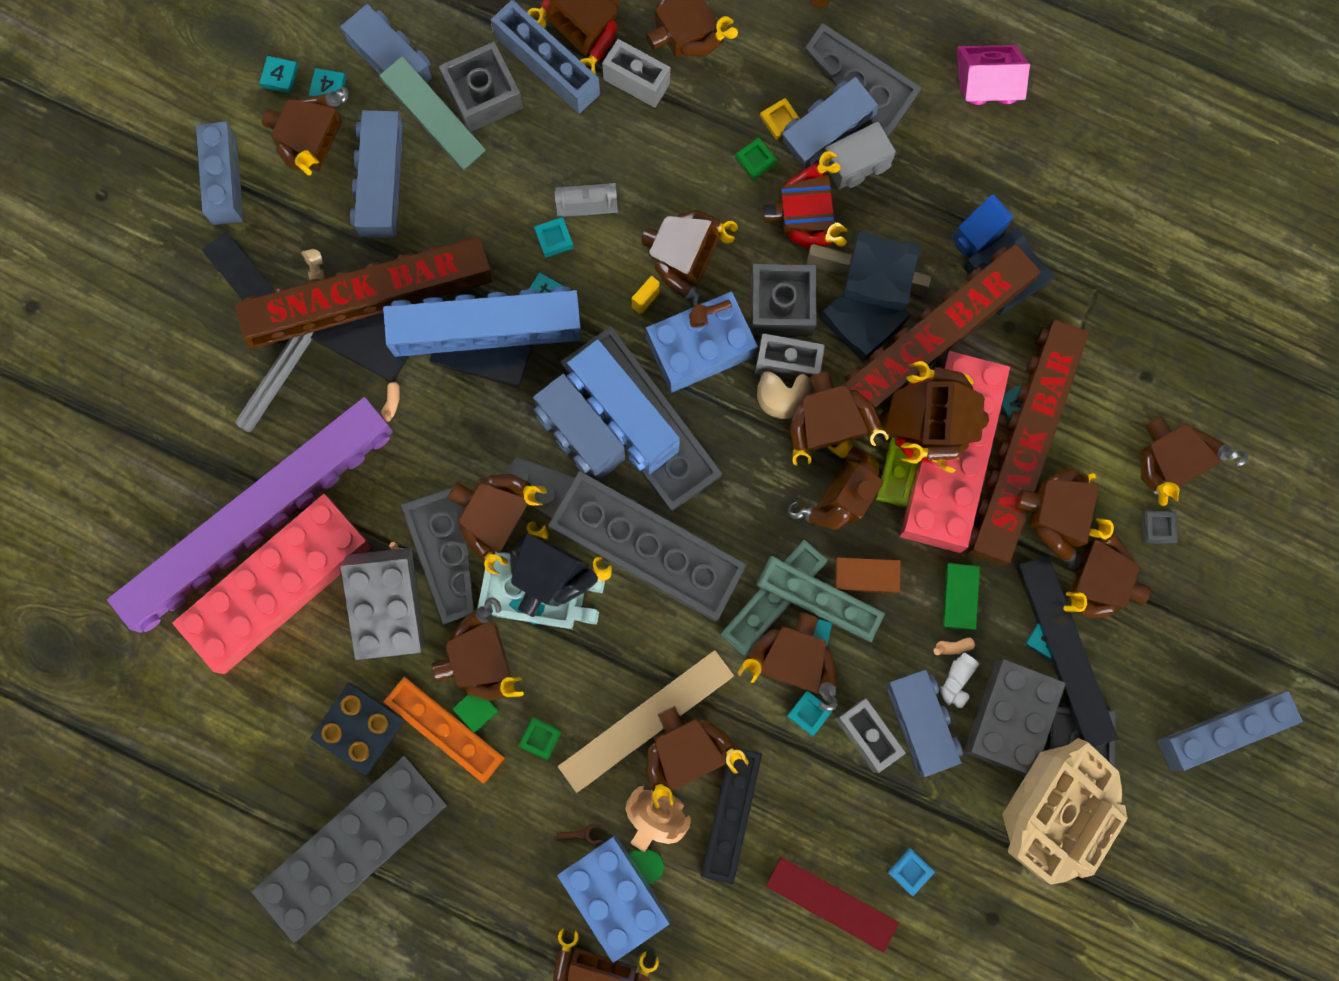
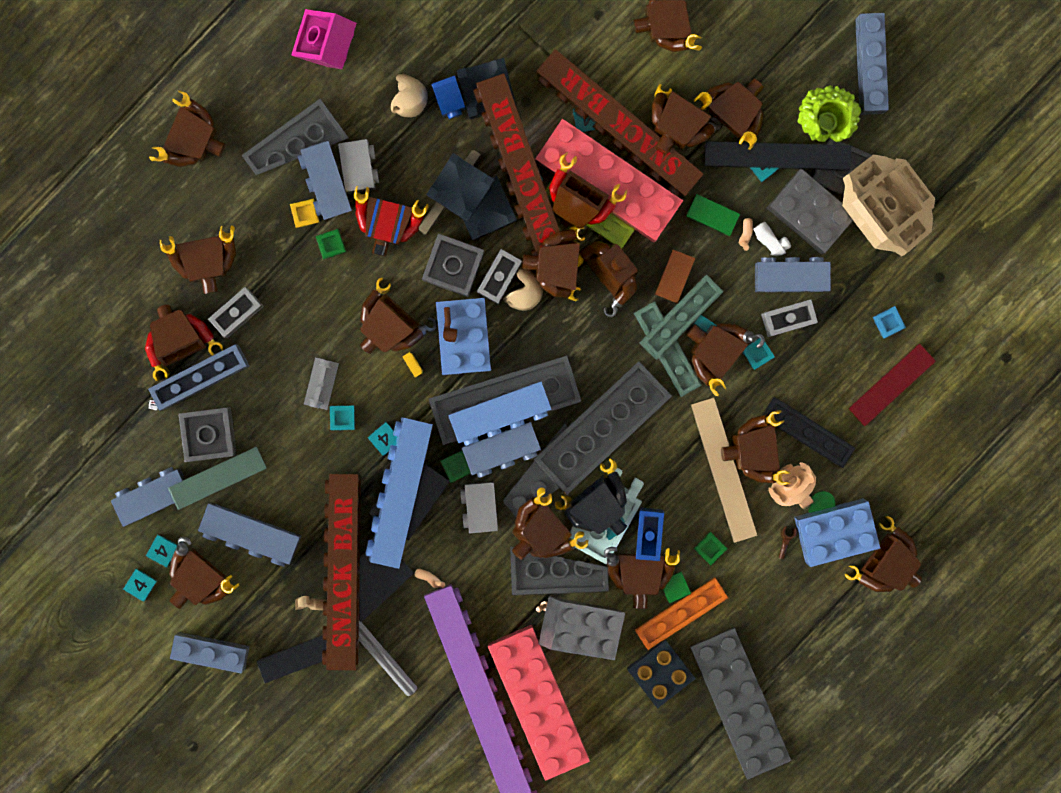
camera: 70 degrees left, 10 degrees up
reddish brown torso [901,361,989,463] -> none
dark grey tile [1141,510,1178,544] -> none
none -> tan helmet [391,74,428,117]
none -> green tile [441,451,471,483]
none -> light grey brick [460,481,498,533]
none -> blue slope [636,508,664,561]
none -> lime hair [797,85,861,142]

